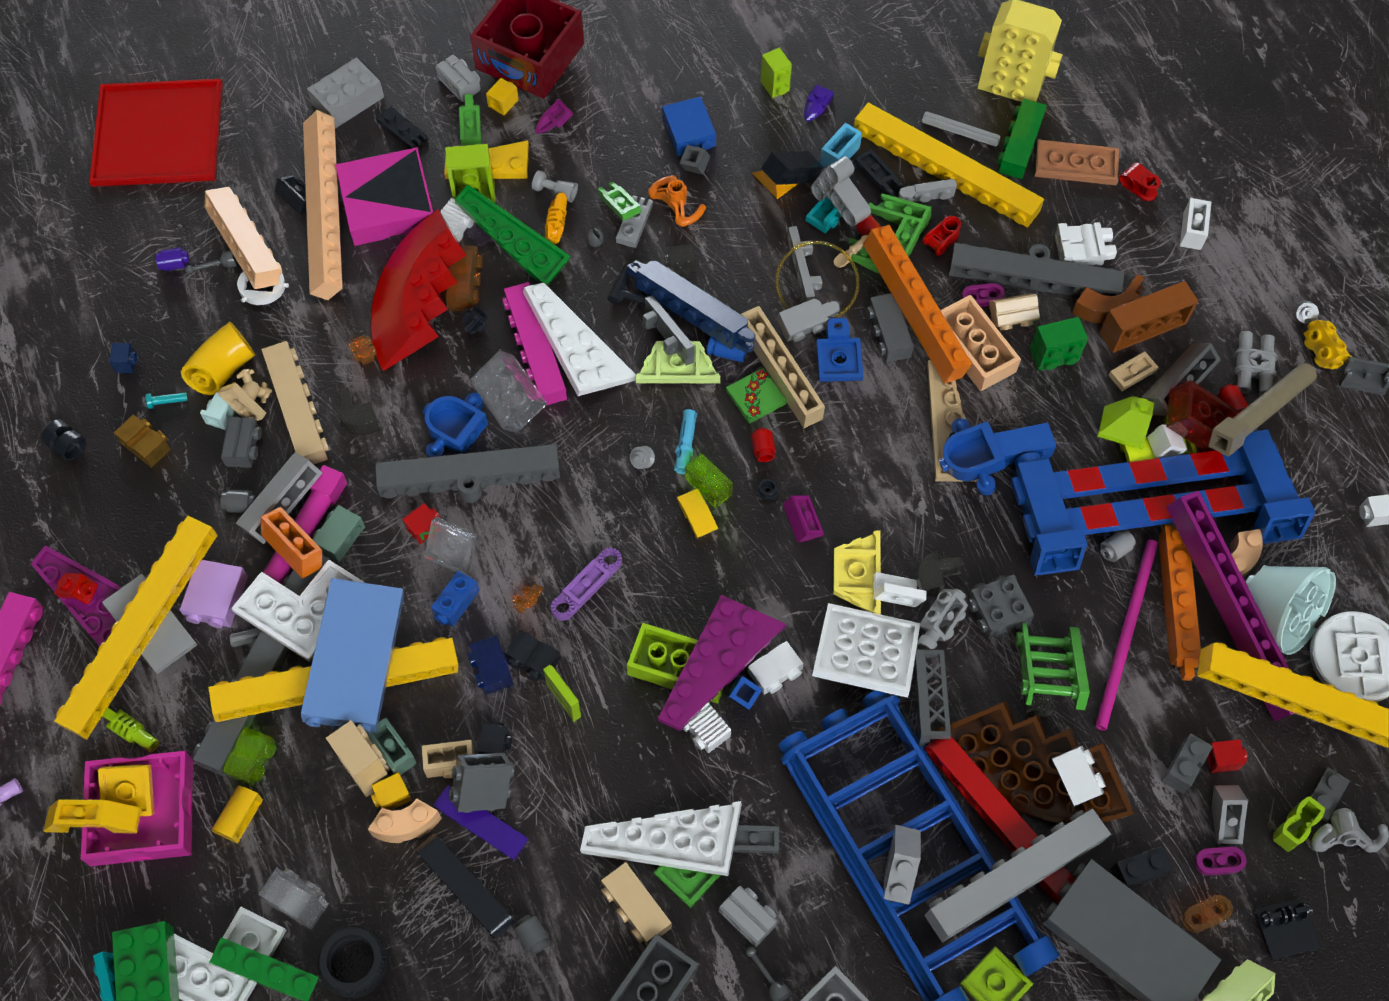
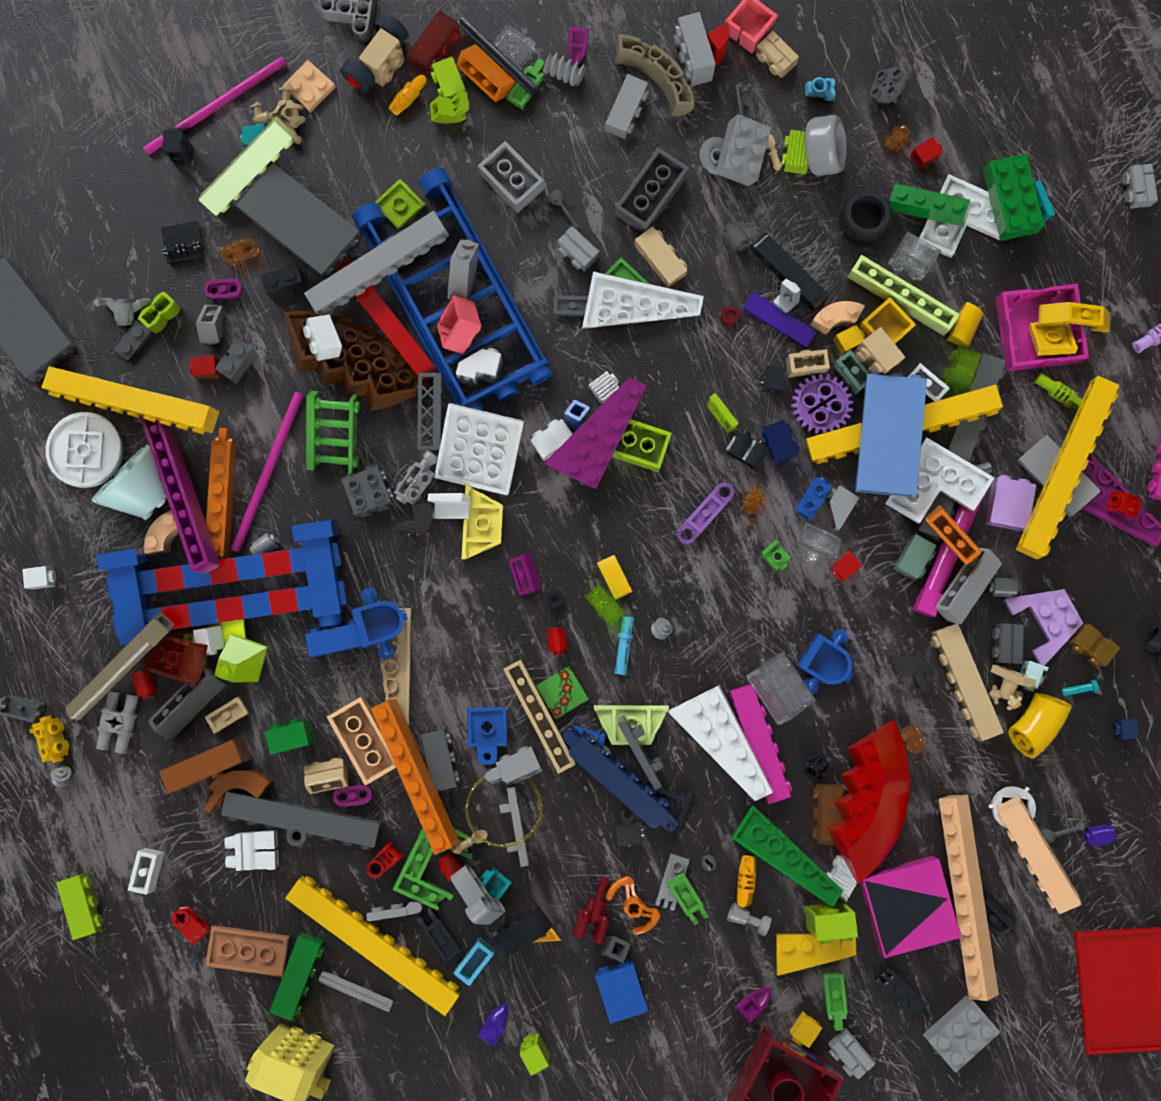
camera: 175 degrees left, 20 degrees up
dark grey hinge [376,444,560,503] -> none
dark grey brick [449,753,514,813] -> none
none -> lime brick [56,873,103,940]
none -> coral piece [437,295,481,354]
none -> white piece [456,348,503,387]
none -> dark red plant [572,876,609,945]
none -> dark red tile [721,306,740,326]
none -> bright green brick [759,540,791,571]
none -> light grey bracket [773,278,801,313]
none -> medium lavender gear [791,373,854,435]
none -> light grey slope [827,486,859,532]
none -> yellowish green brick [847,255,960,336]
none -> yellow piece [858,297,916,344]
none -> white brick [908,363,950,402]
none -> lavender wing [1003,589,1083,666]

